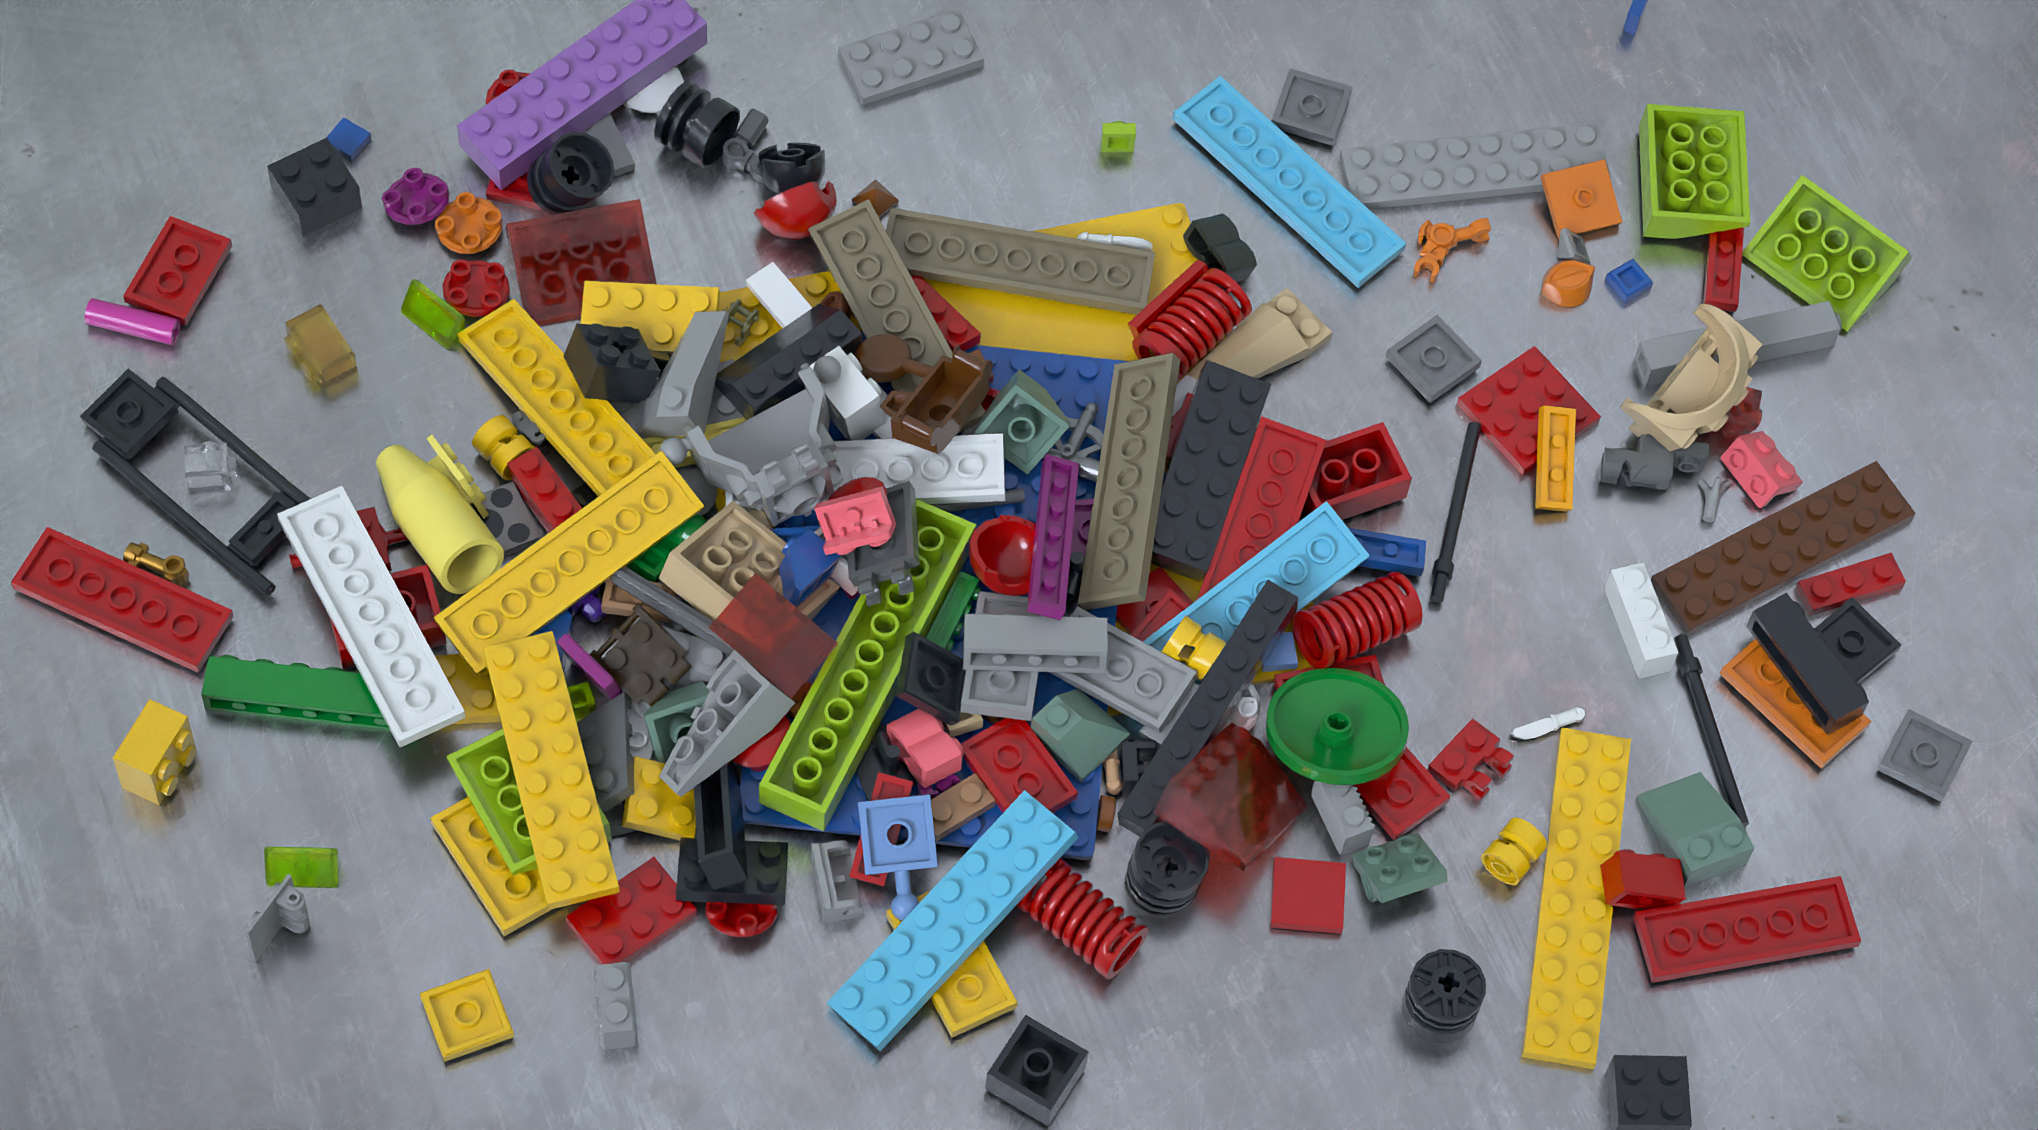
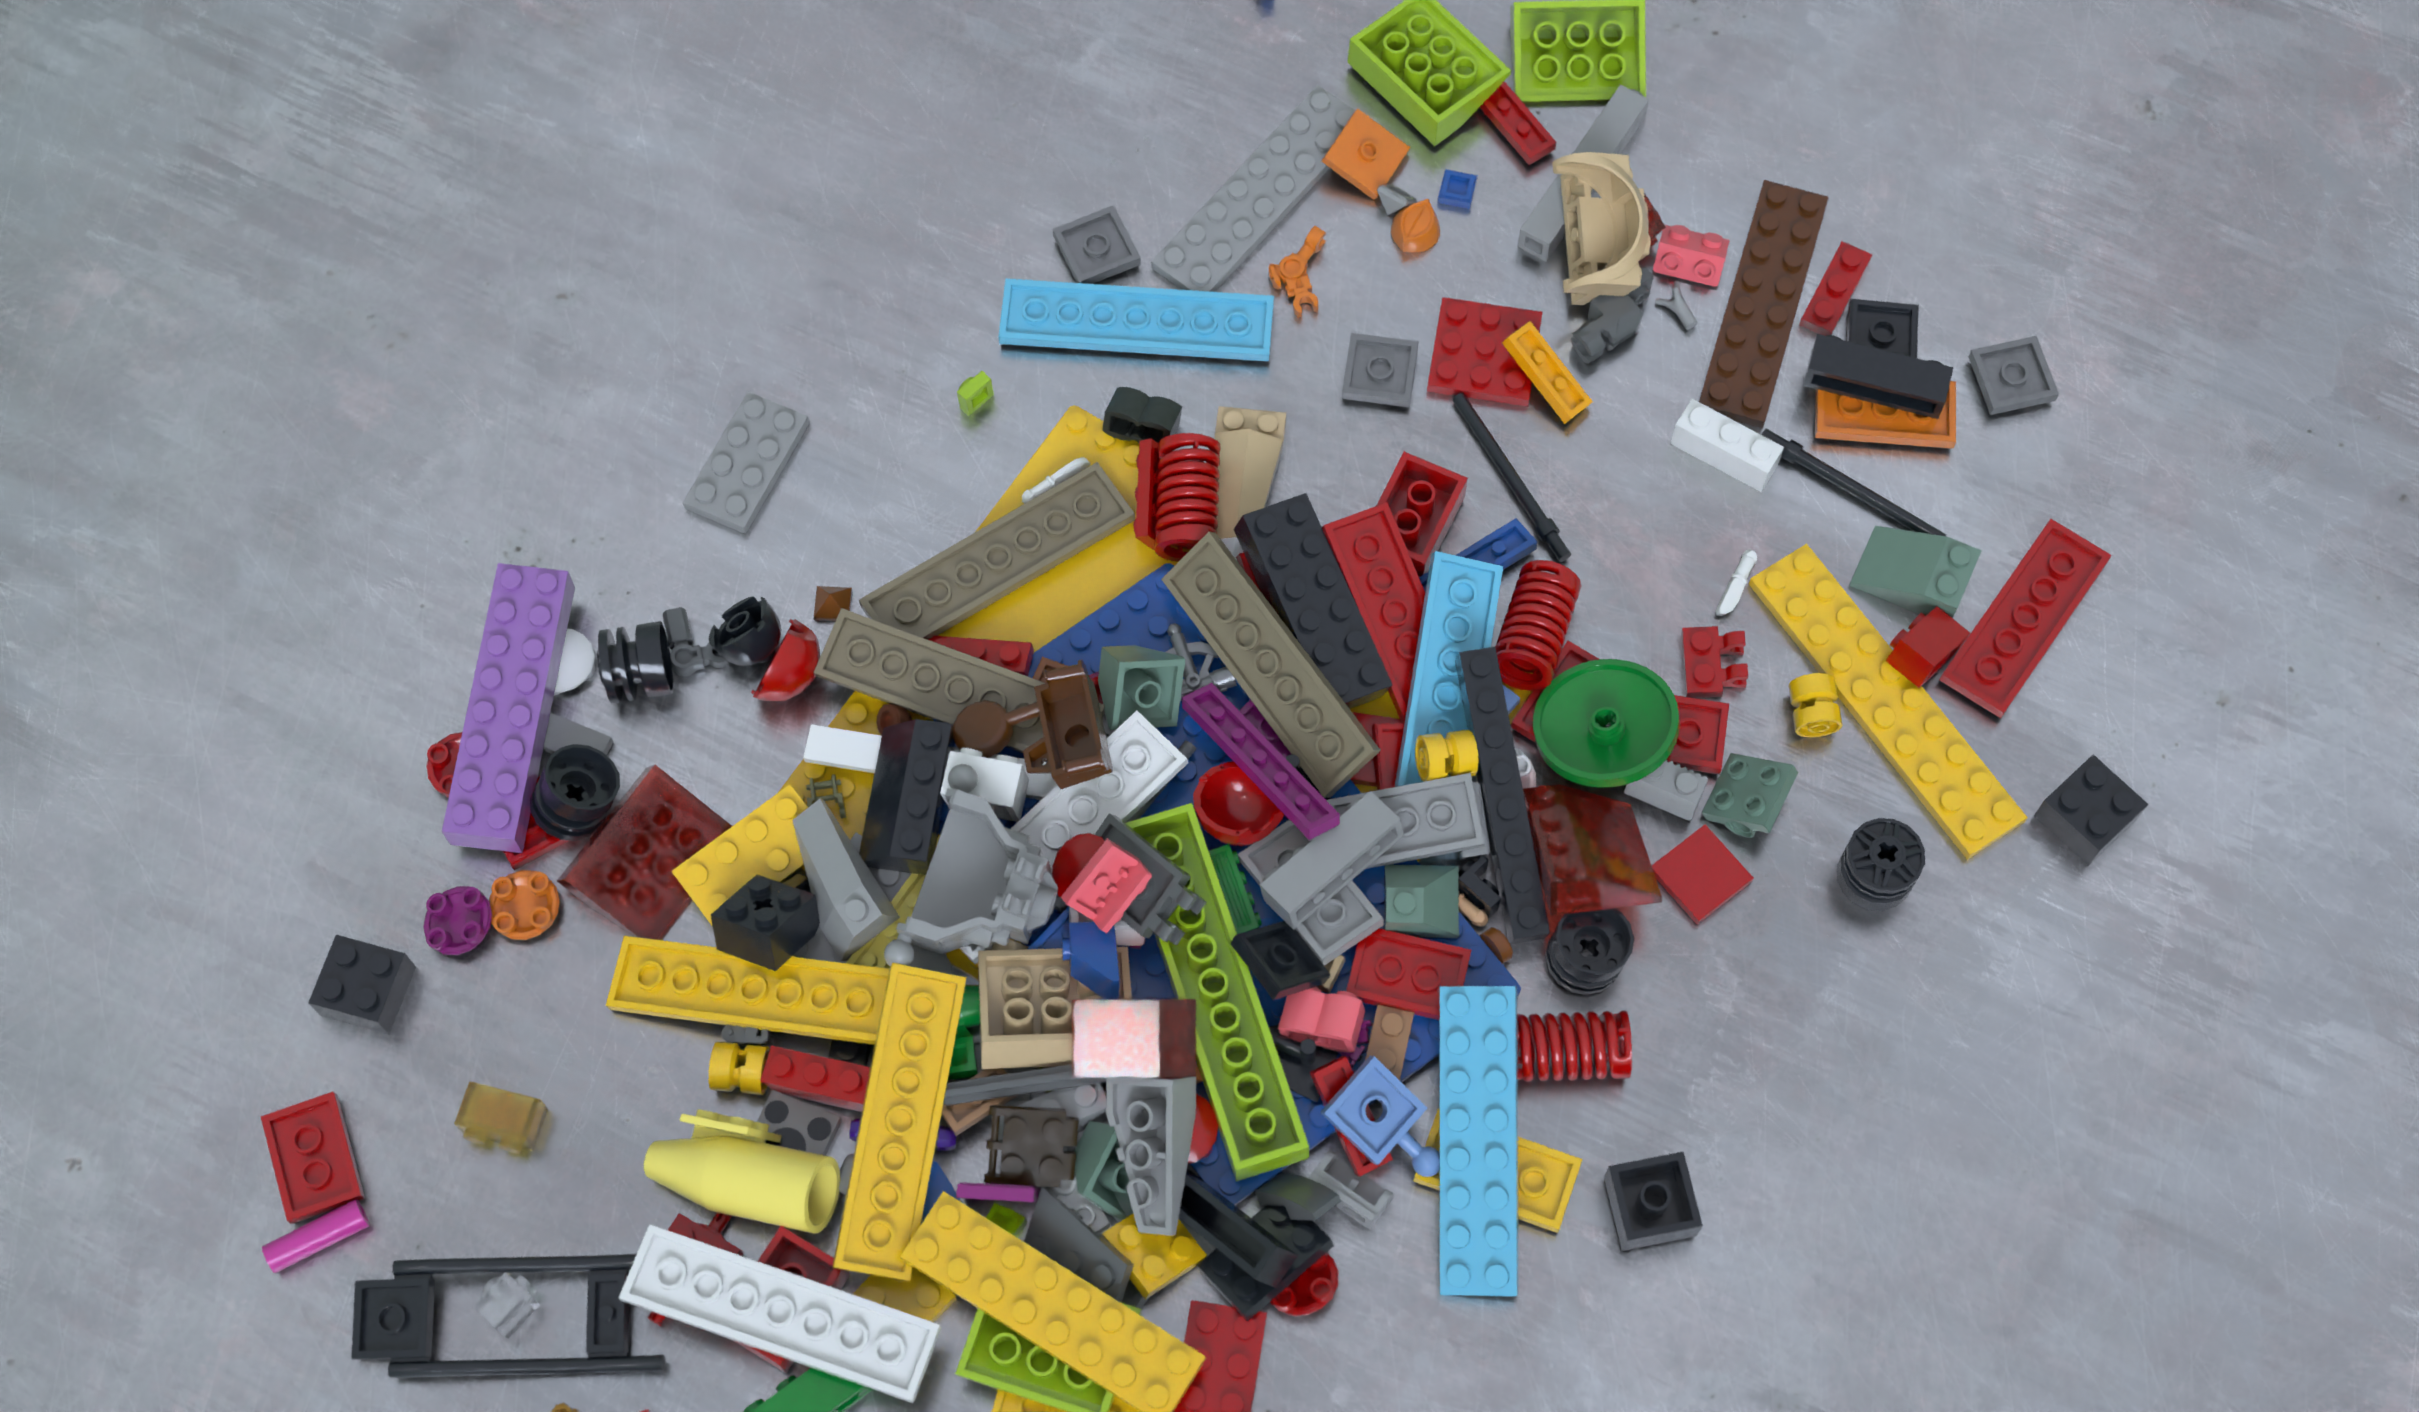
camera: 35 degrees left, 5 degrees up
blue tile [327,117,371,162] -> none
clear neon green slope [401,278,465,350] -> none
red dish [442,259,510,317] -> none
none -> dark grey slope [1254,1173,1341,1220]

